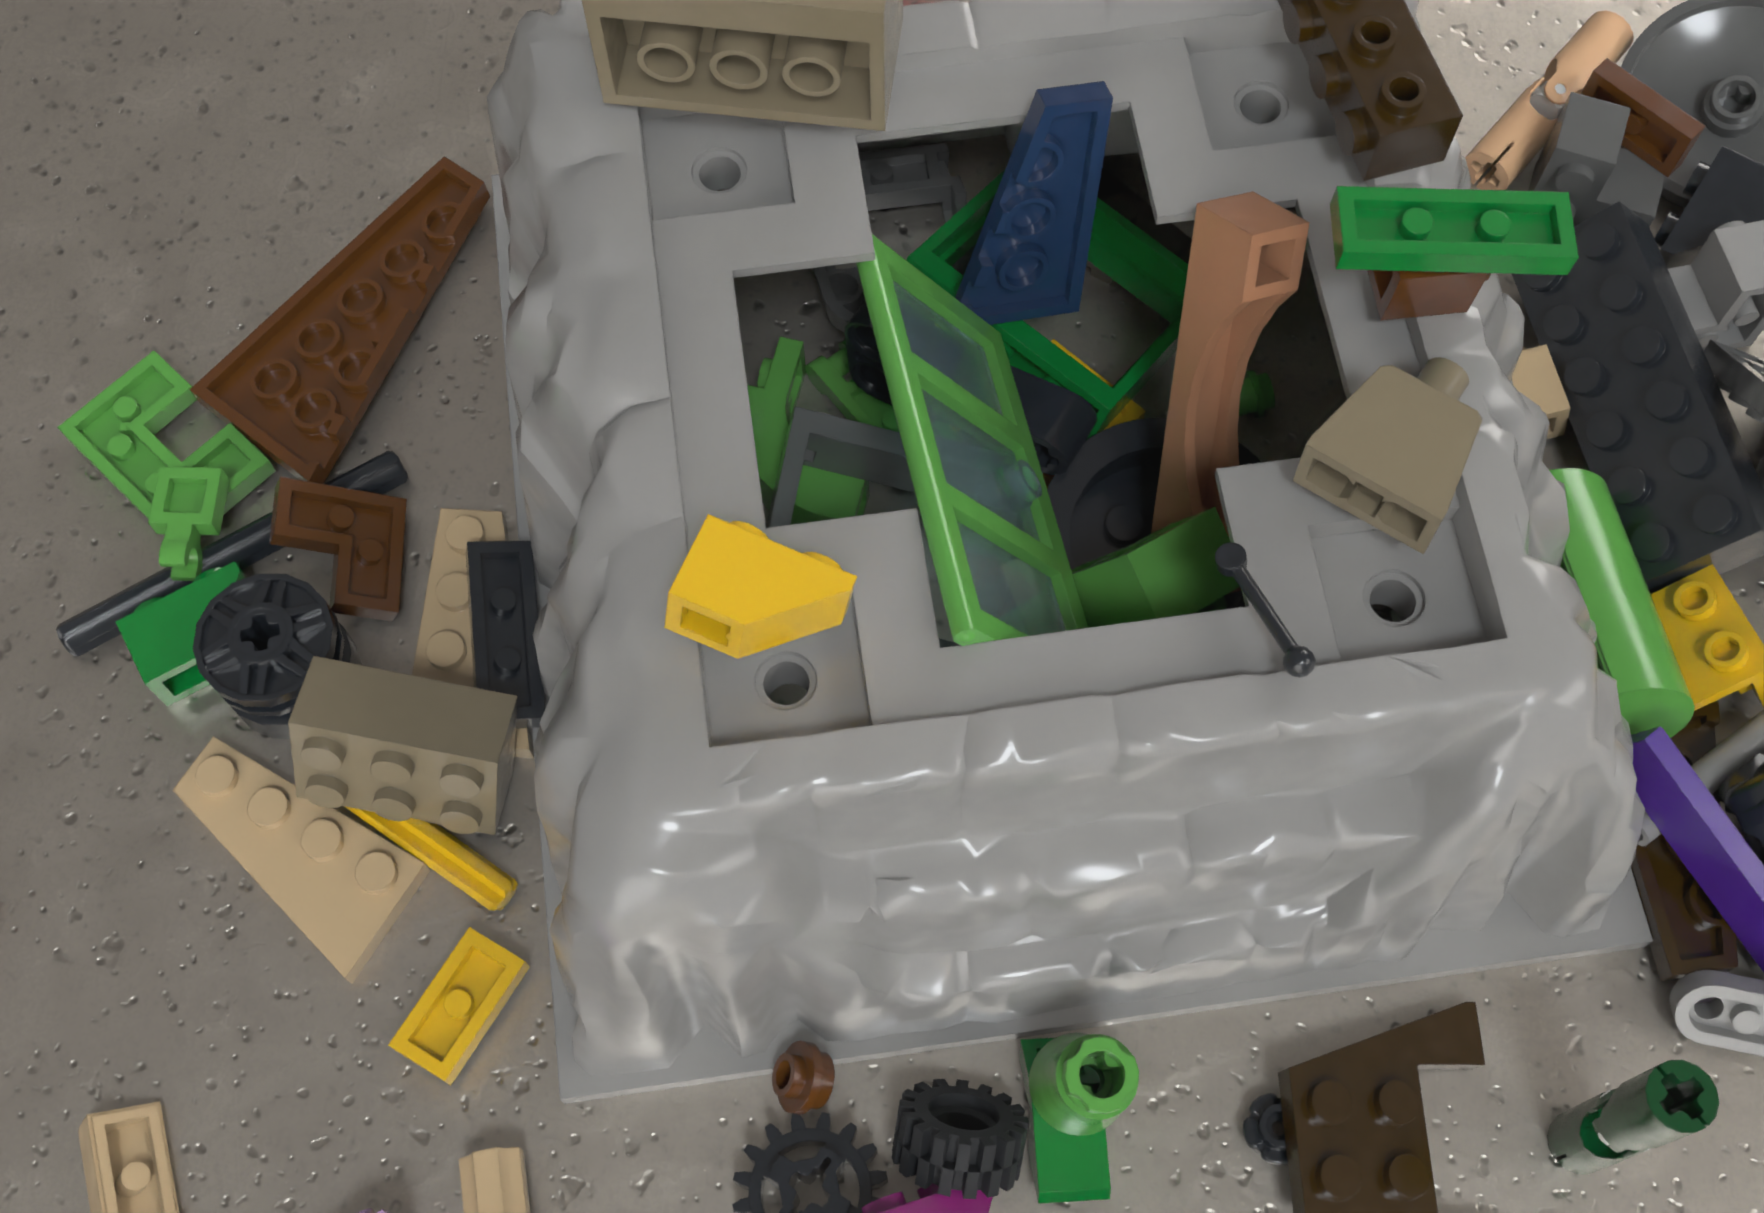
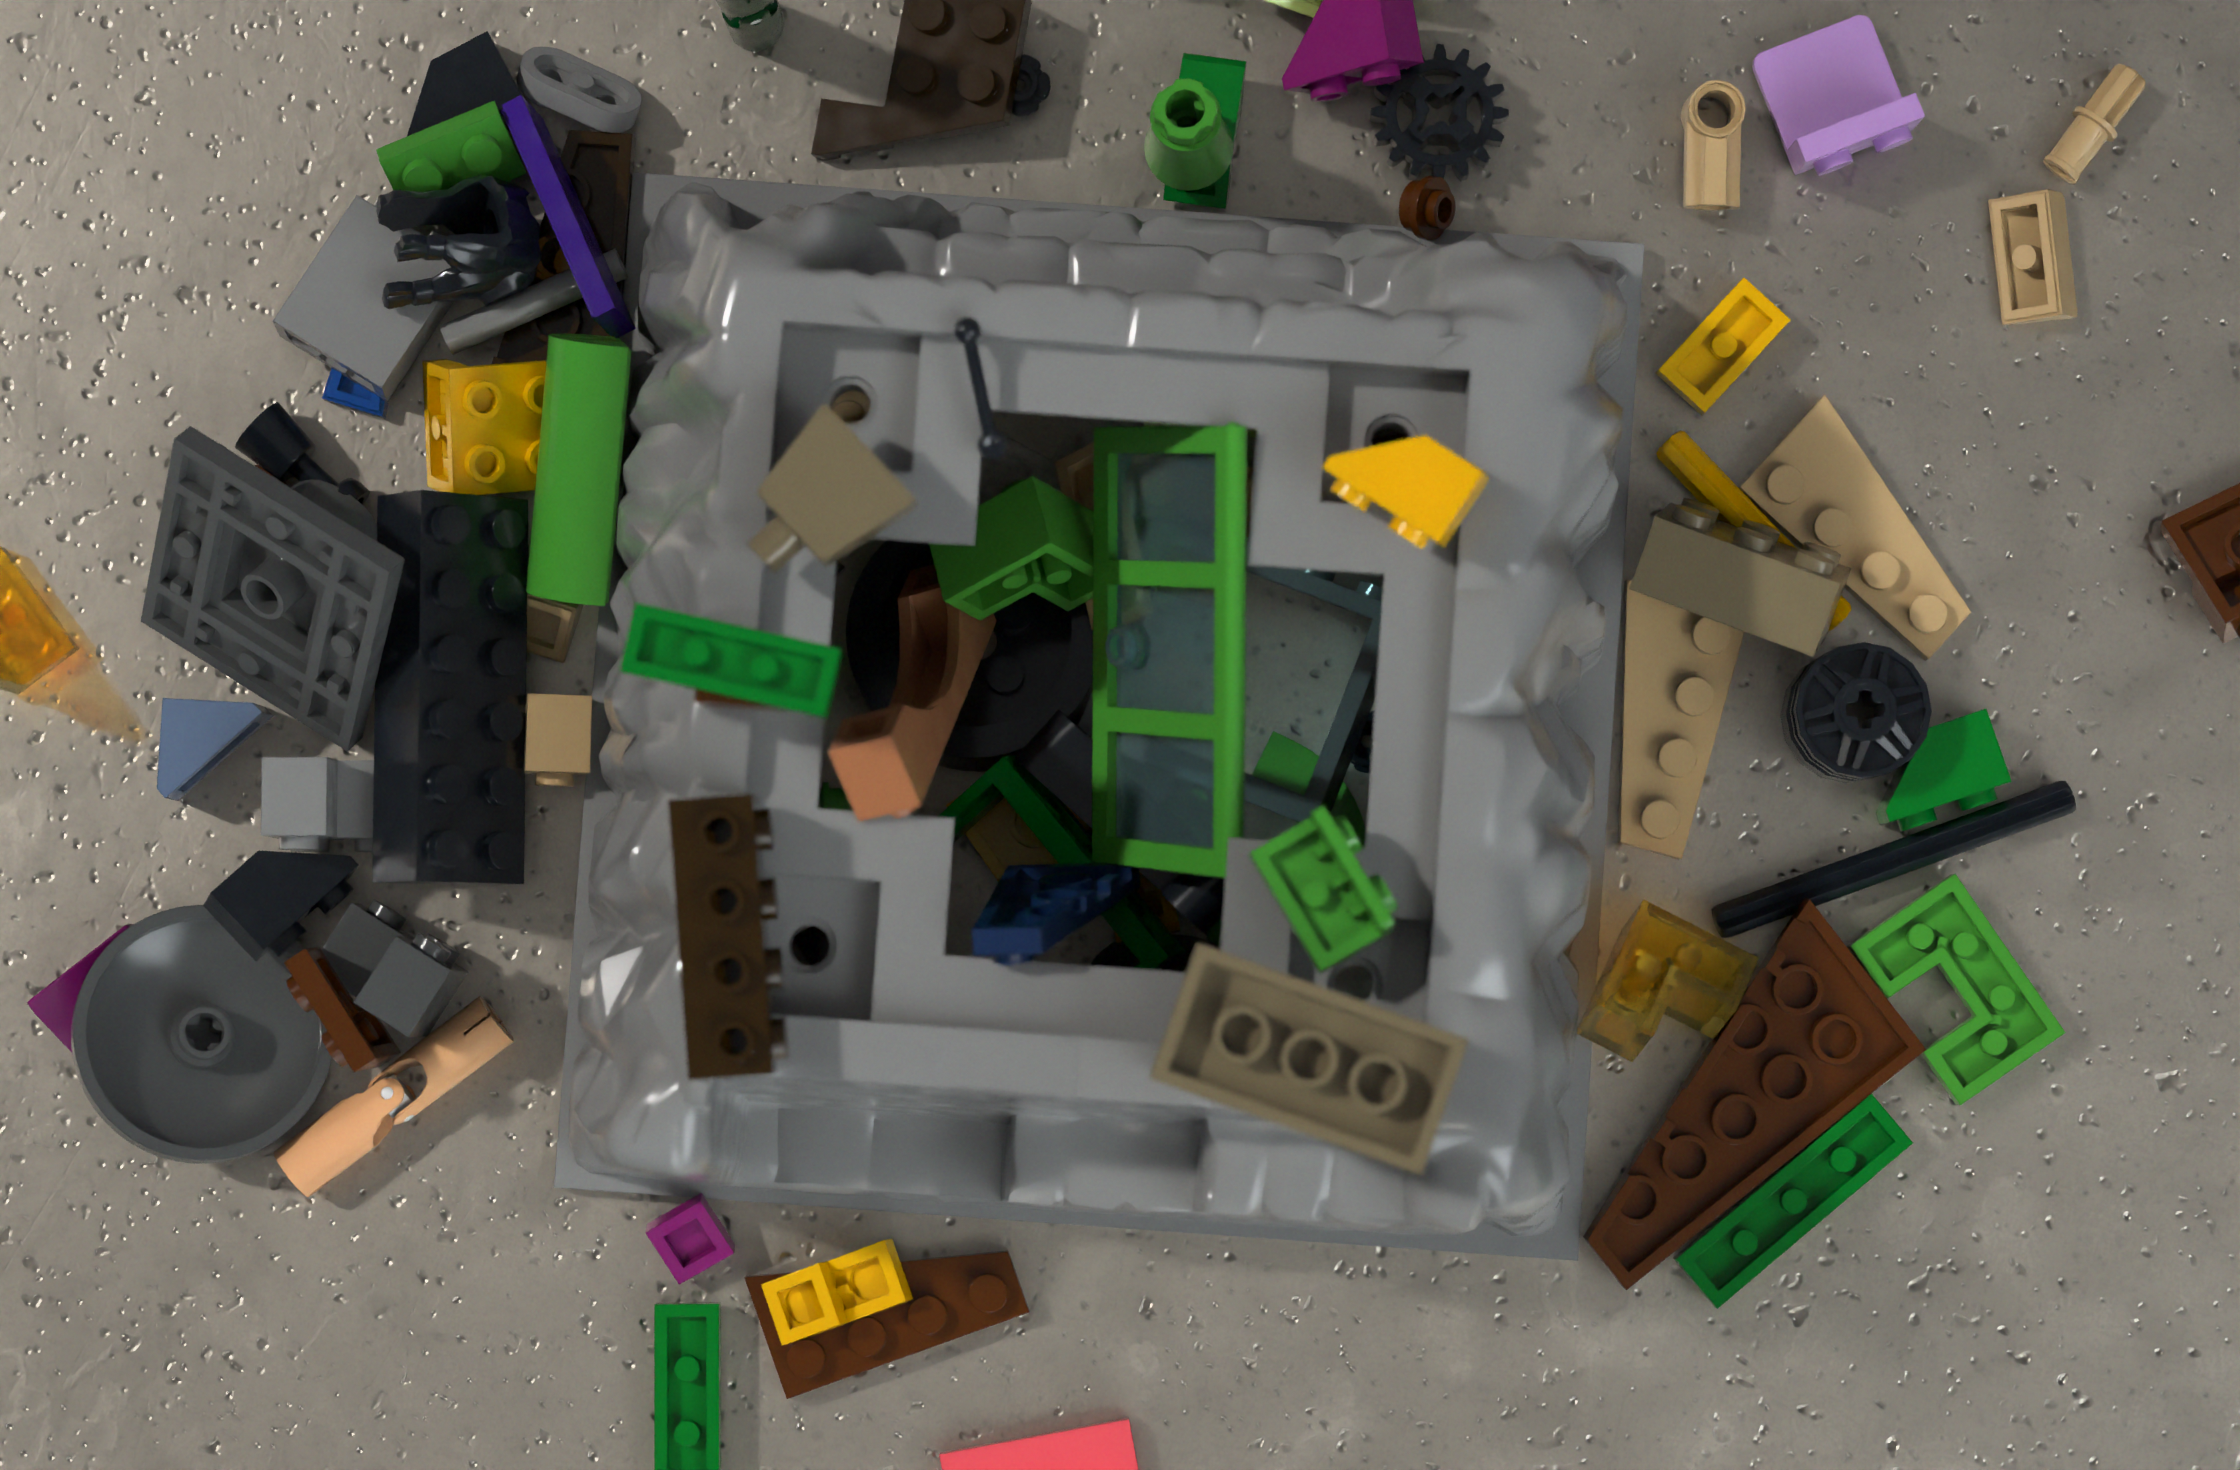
camera: 170 degrees left, 20 degrees up
bright green plate [148,467,230,581] -> none
reddish brown plate [269,476,407,622] -> none
black plate [466,541,545,729] -> none
black tyre [892,1079,1029,1199] -> none
none -> bright green bracket [1249,805,1398,974]
none -> clear yellow brick [1577,899,1759,1062]
none -> green plate [1673,1094,1913,1309]

